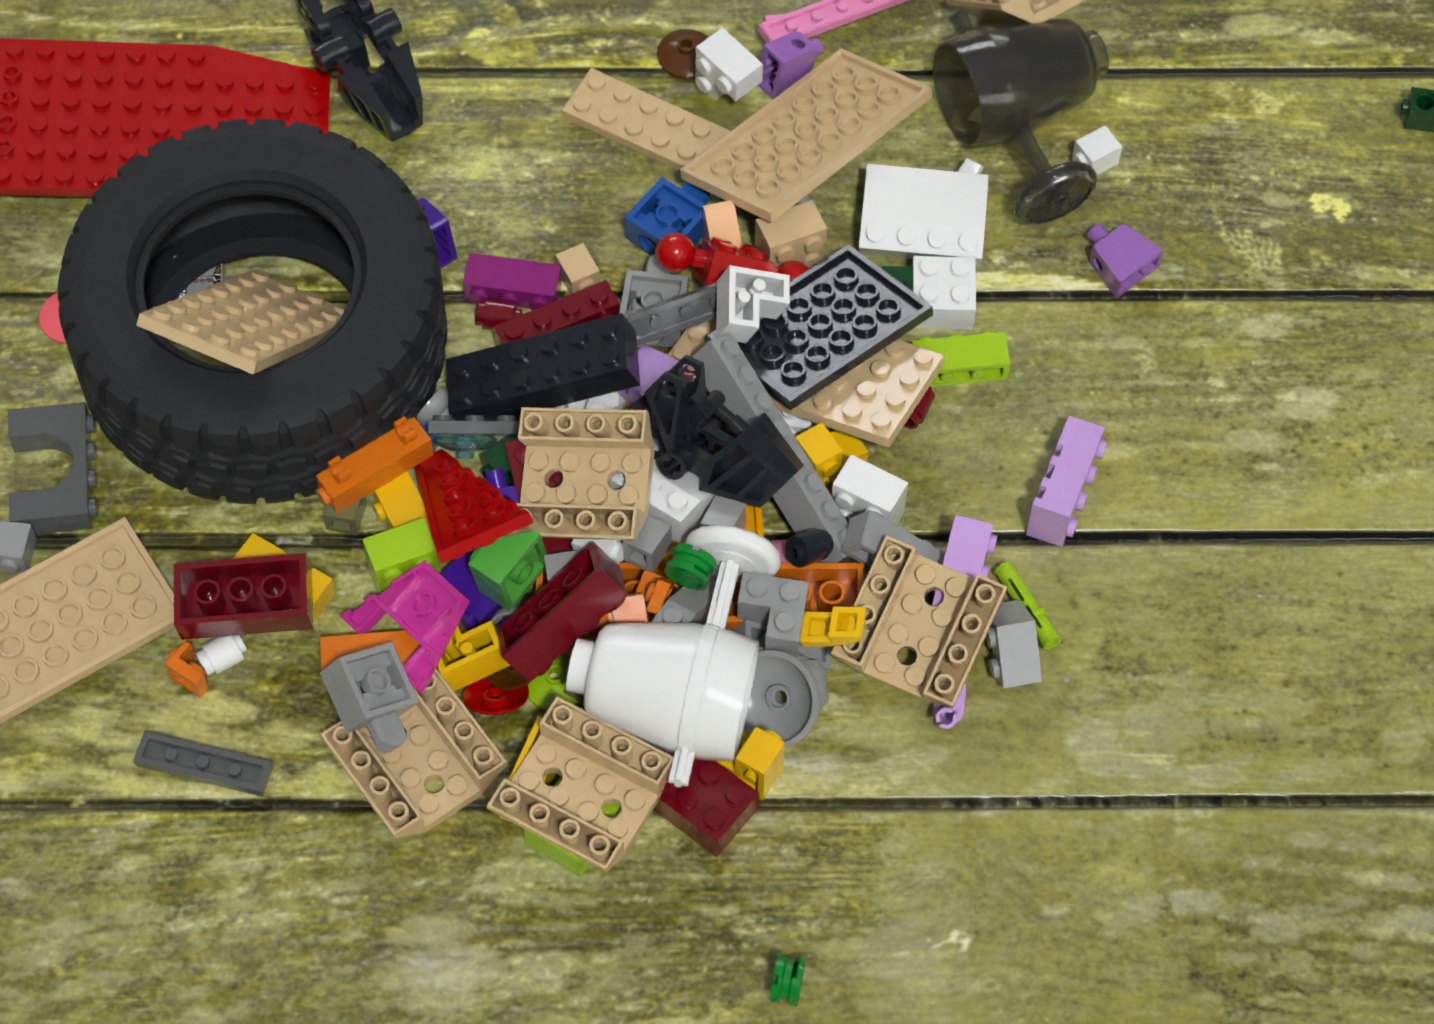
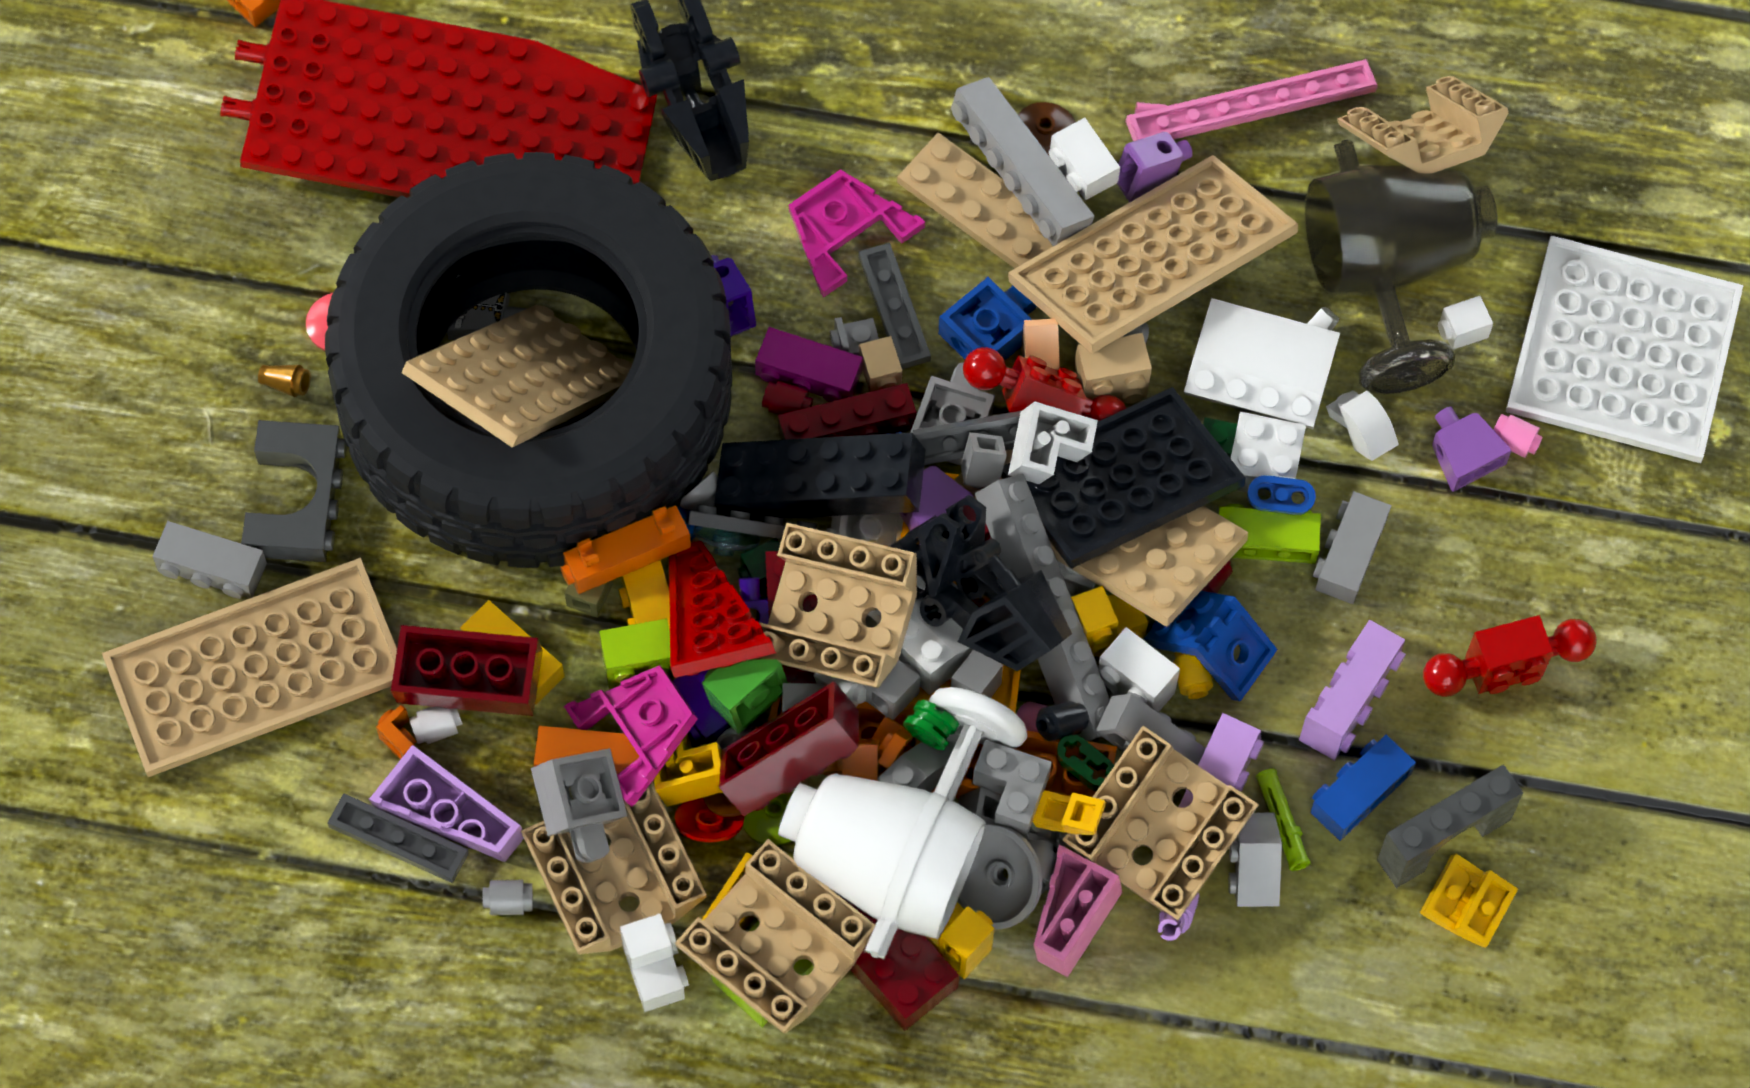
camera: 10 degrees right, 5 degrees up
none -> pearl gold cone [258,365,311,397]
none -> lavender wedge [369,745,524,862]
none -> light grey brick [483,880,533,915]
none -> white brick [620,913,689,1012]
none -> dark pink wing [789,169,925,297]
none -> light grey bracket [830,317,879,356]
none -> dark grey plate [858,243,931,369]
none -> light grey brick [951,77,1094,246]
none -> light grey brick [960,432,1007,489]
none -> bright pink wedge [1034,844,1122,977]
none -> dark green beam [1056,735,1114,791]
none -> blue bracket [1144,591,1278,701]
none -> yellow brick [1173,652,1214,699]
none -> blue plate [1247,475,1316,515]
none -> blue brick [1310,734,1416,841]
none -> light grey brick [1313,491,1392,604]
none -> white brick [1326,390,1399,461]
none -> dark grey arch [1377,764,1524,888]
none -> yellow slope [1419,853,1518,948]
none -> red brick [1423,615,1597,697]
none -> bright pink brick [1493,414,1543,458]
none -> white plate [1505,236,1743,464]

